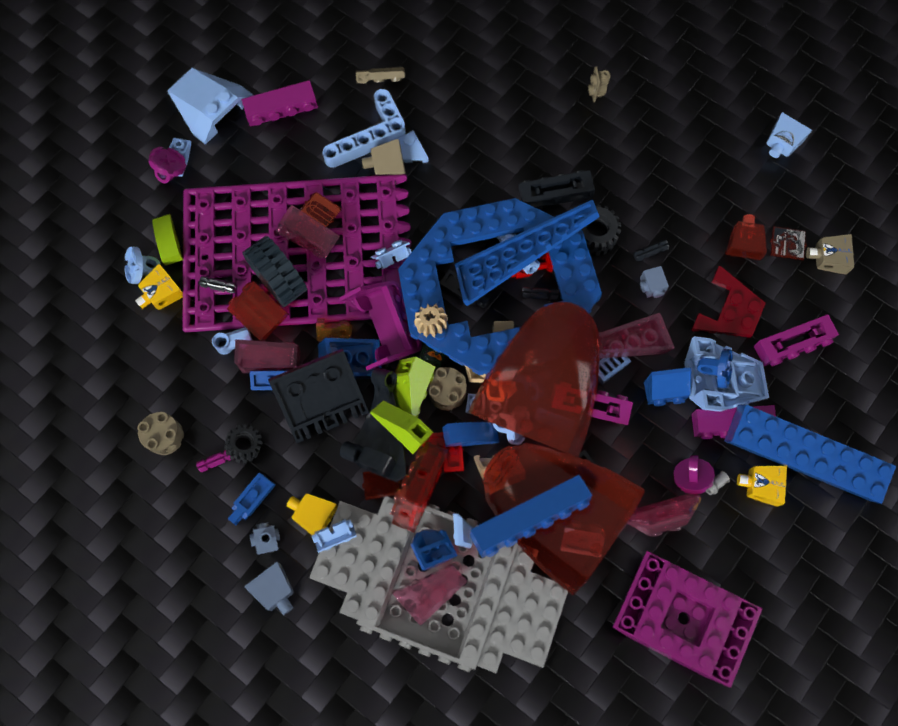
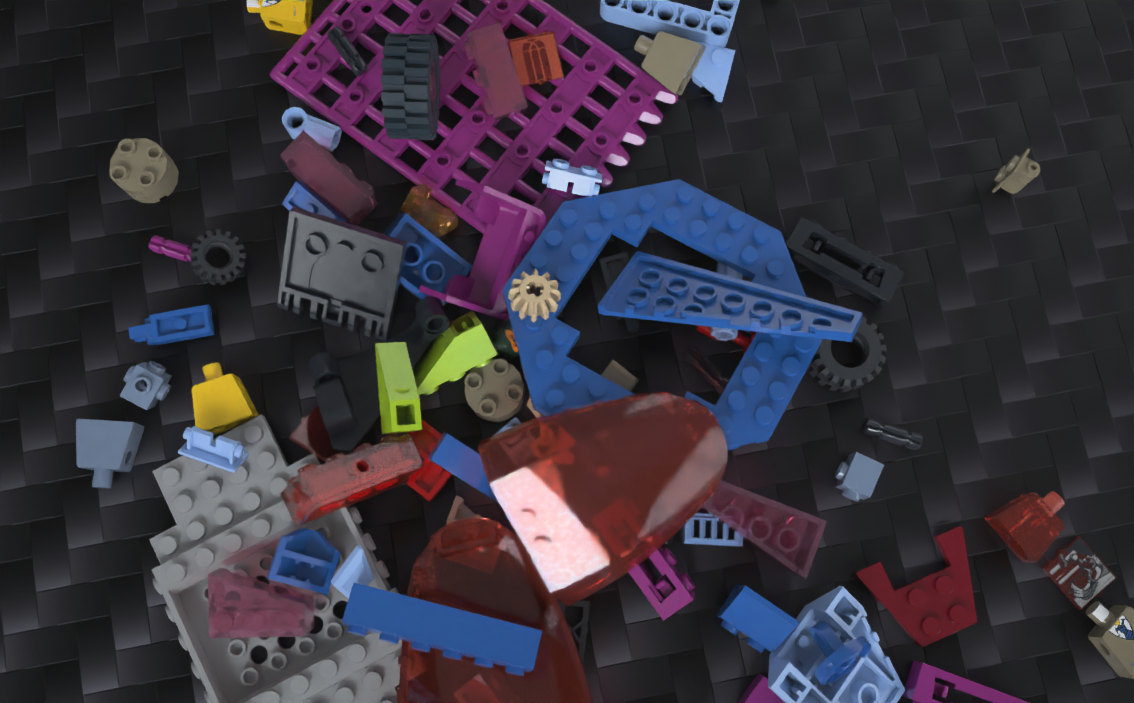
camera: 40 degrees right, 5 degrees up
clear red brick [227,281,290,342] -> none

